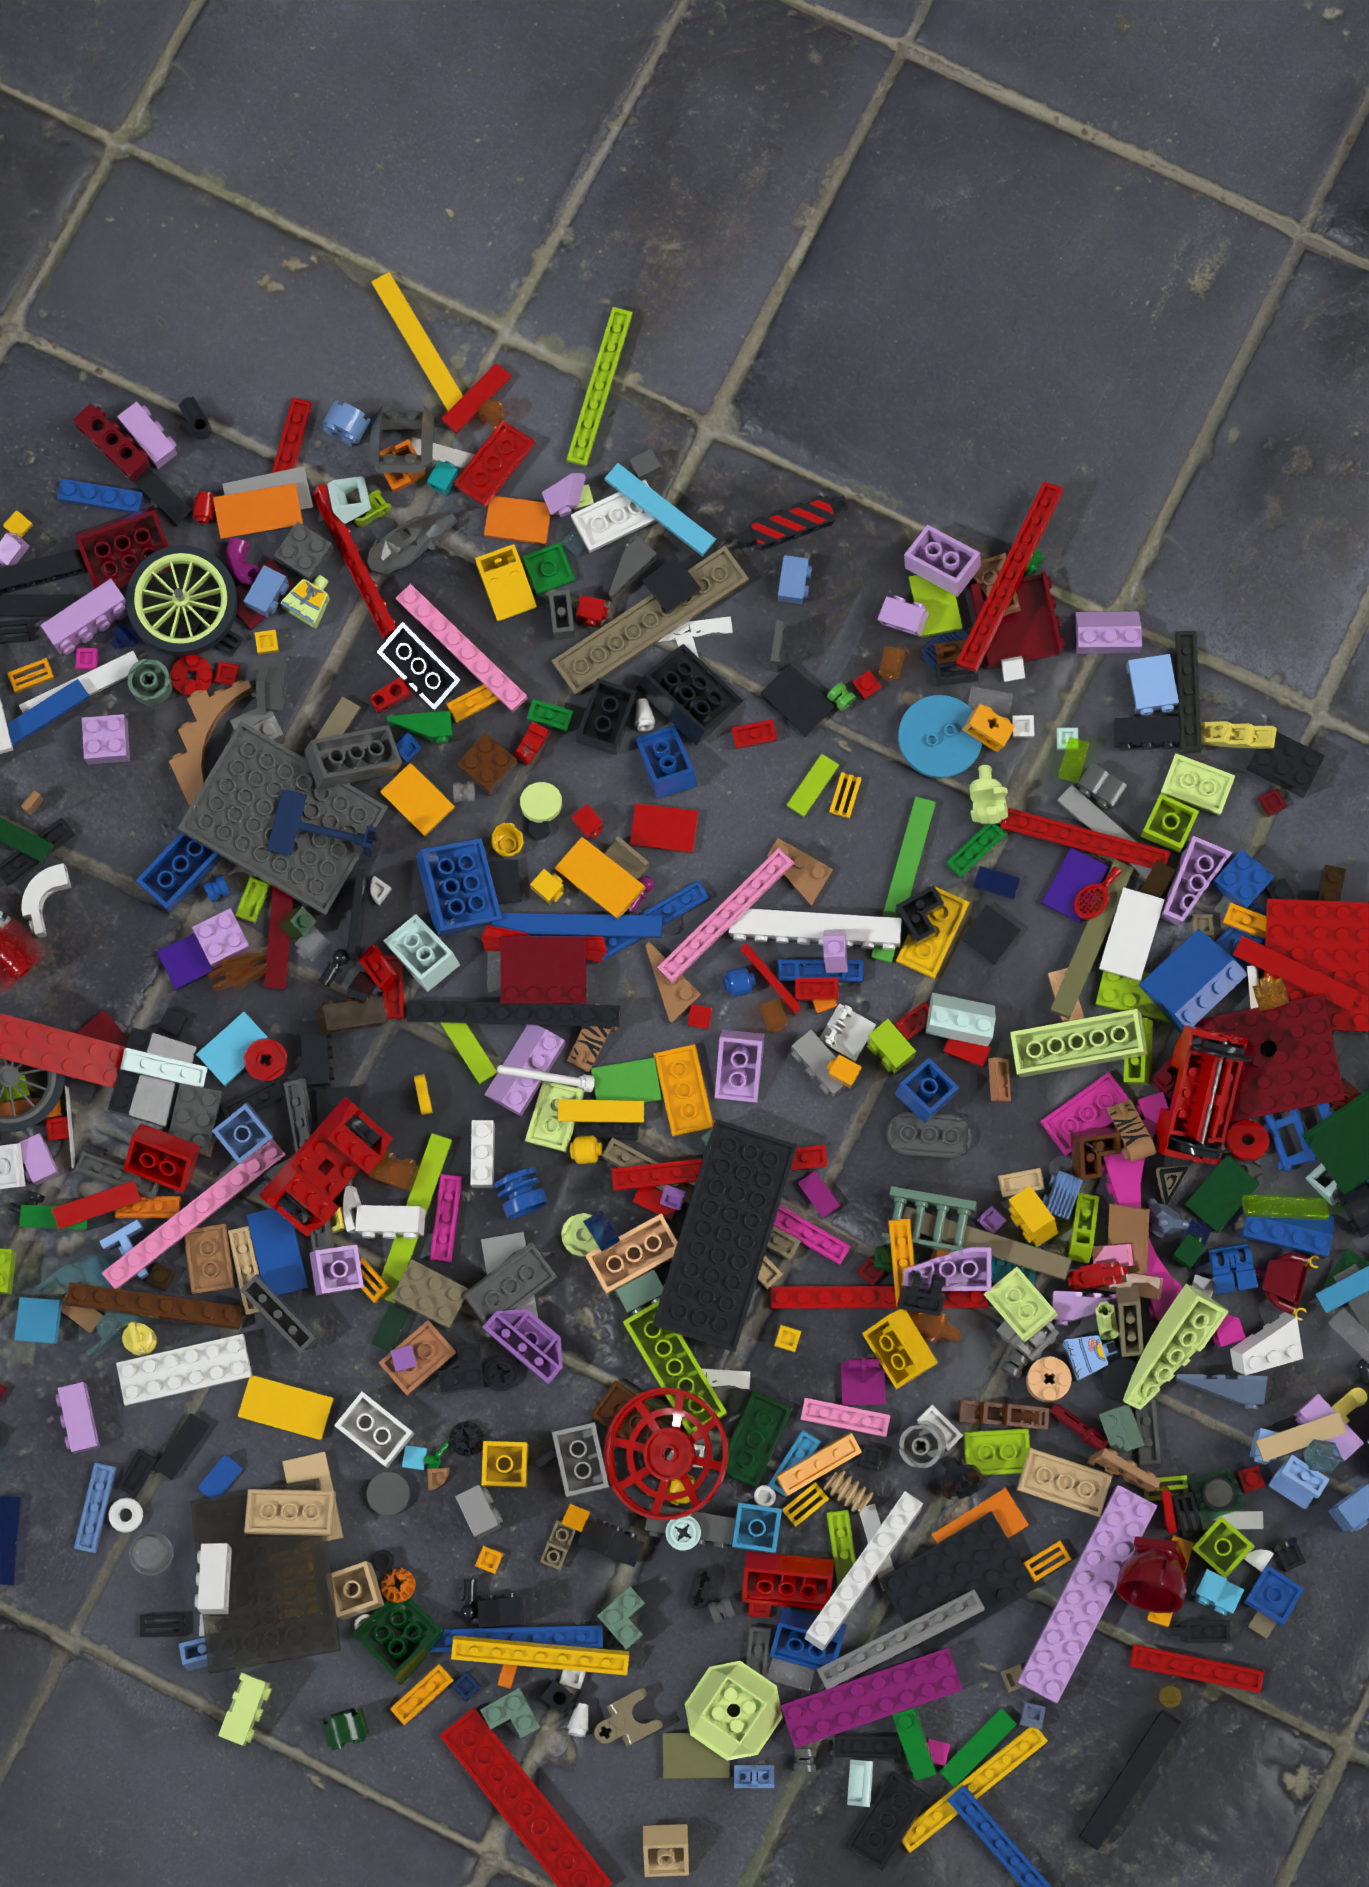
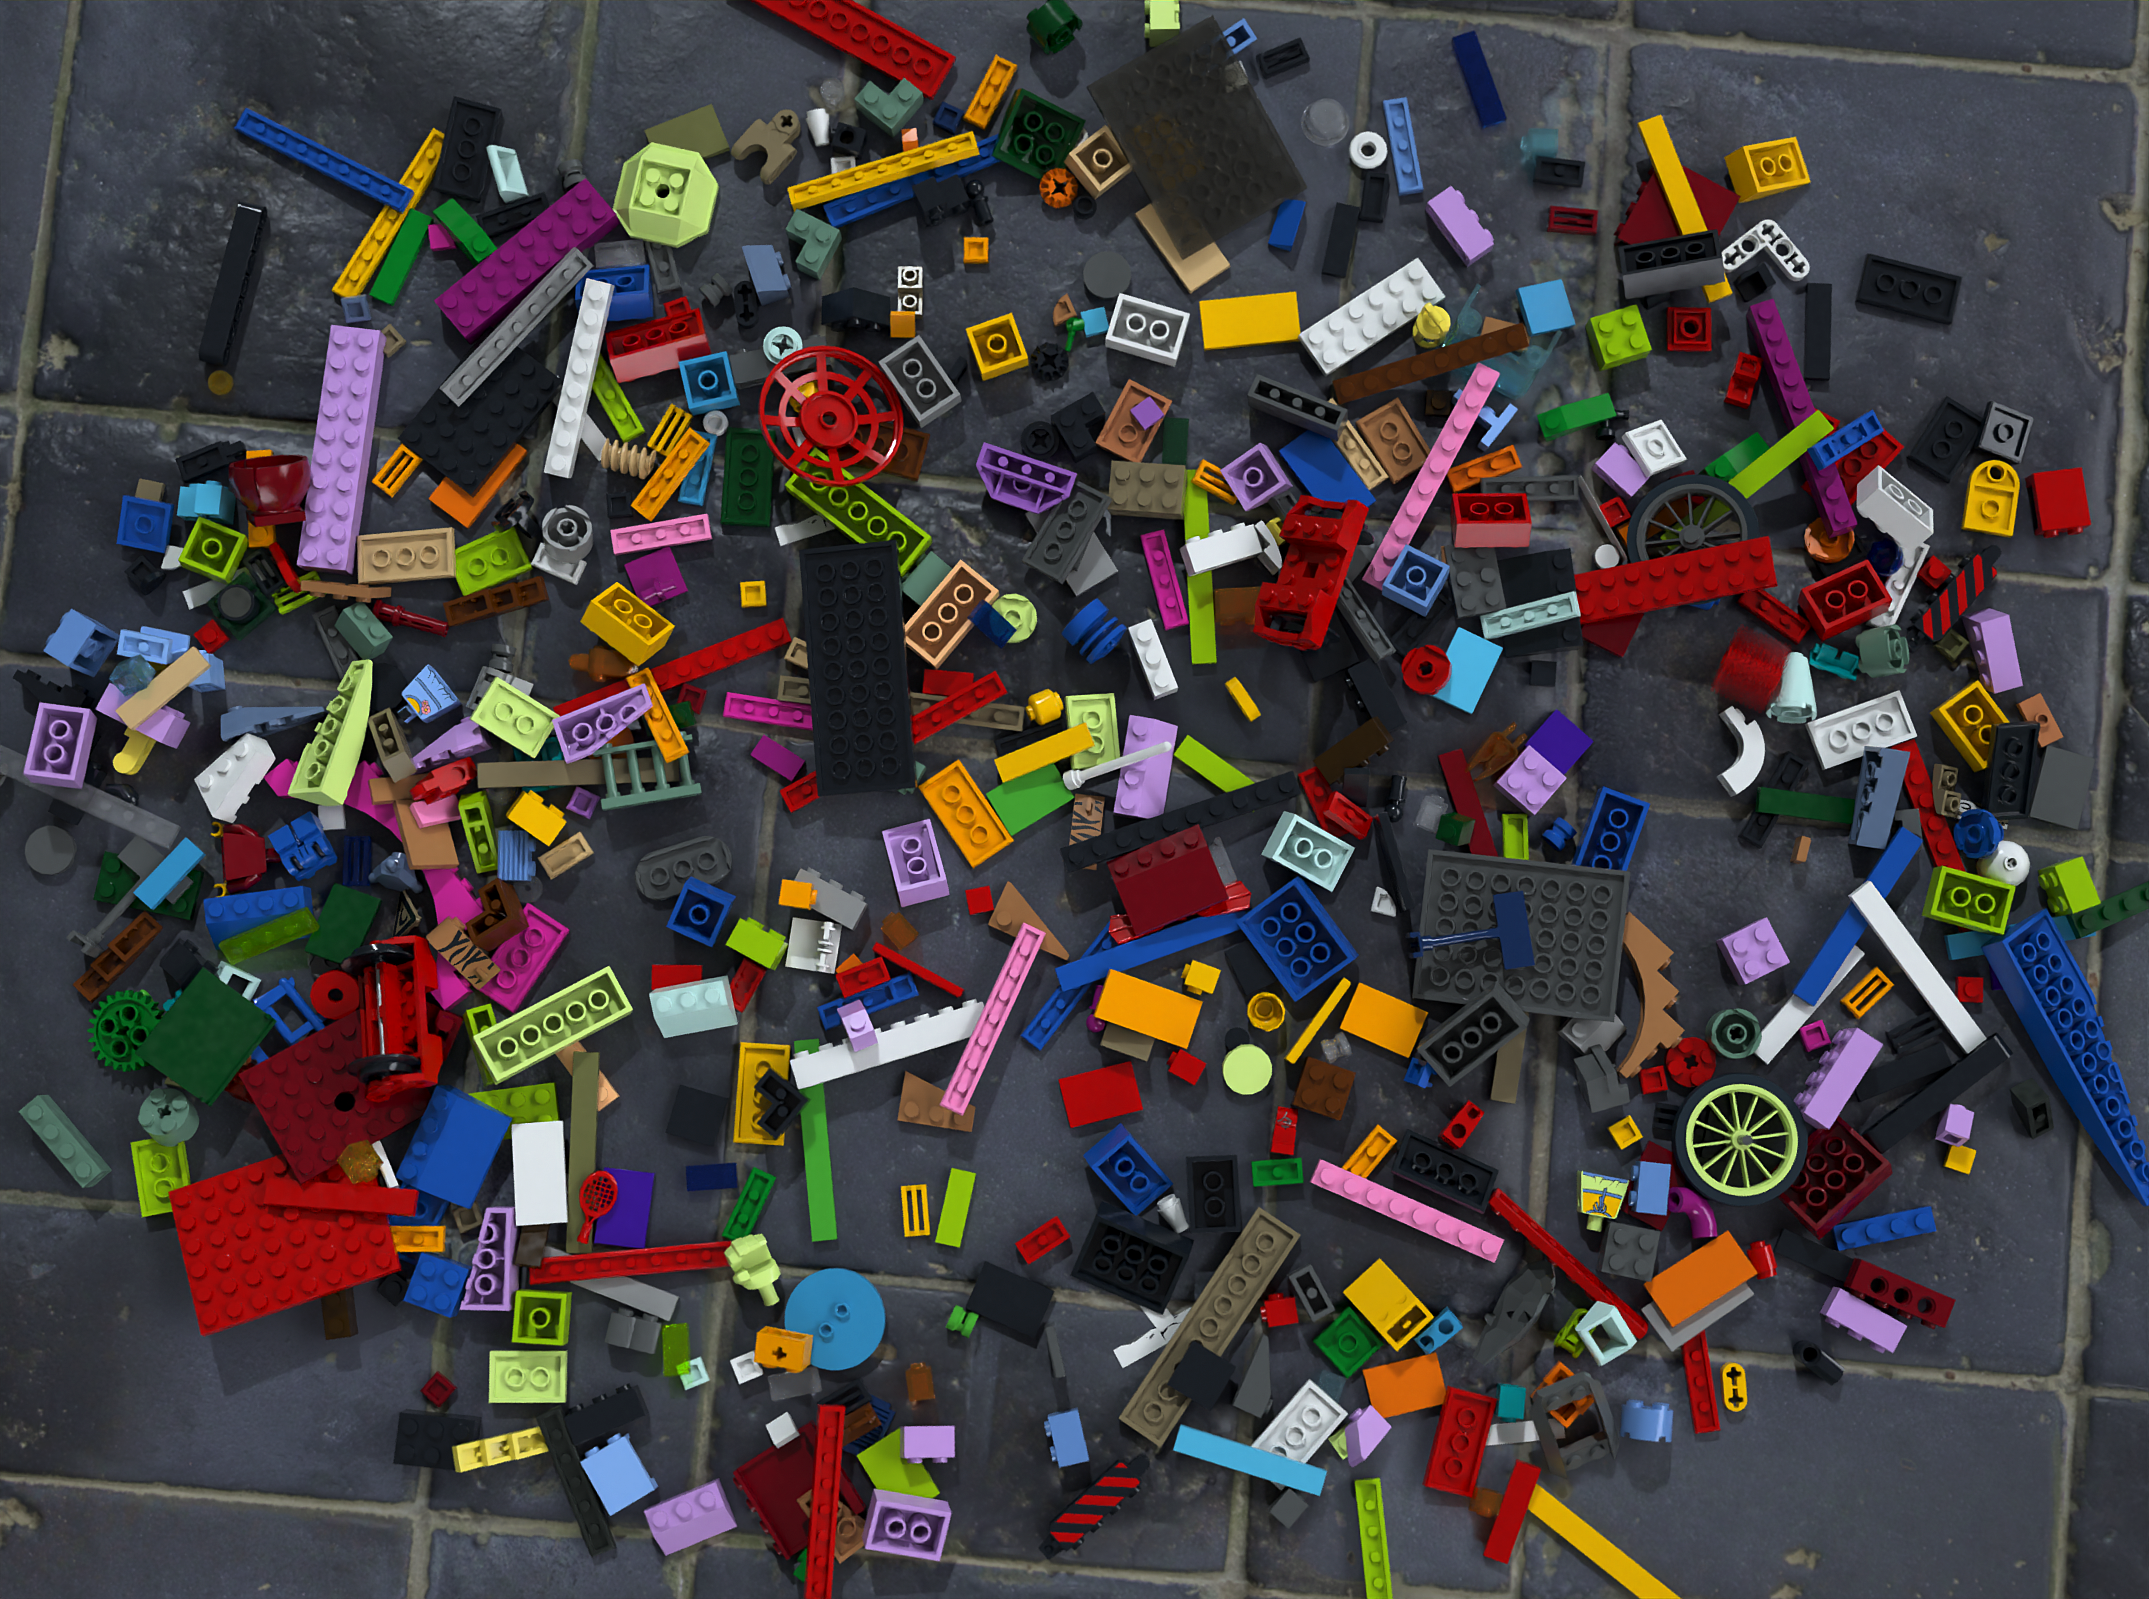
camera: 155 degrees right, 5 degrees up
red tile [51,1181,141,1230] -> none
clear blue tile [110,625,139,650] -> none
white brick [195,1543,232,1614] -> none
tan tile [244,1489,336,1536] -> none
green slope [387,710,453,744] -> none
light grey brick [455,1485,503,1539] -> none
tan slope [643,1824,689,1877] -> none
medium lavender tile [660,1185,686,1211] -> none
blue head [723,967,755,997] -> none
medium blue hips [734,1765,774,1788] -> none
red plate [852,670,881,700] -> none
black plate [897,1270,945,1316] -> none
nougat plate [988,1058,1011,1103] -> none
light nougat brick [1026,1356,1072,1402] -> none
yellowish green piece [1095,1301,1119,1340] -> none
red tile [1129,1644,1264,1693] -> none
dark green brick [1172,1234,1207,1269] -> none
none -> sand blue slope [742,245,792,306]
none -> yellow tile [1284,977,1351,1064]
none -> dark azure leg [1413,1306,1463,1355]
none -> white tile [1594,544,1620,569]
none -> yellow beam [1720,1362,1747,1412]

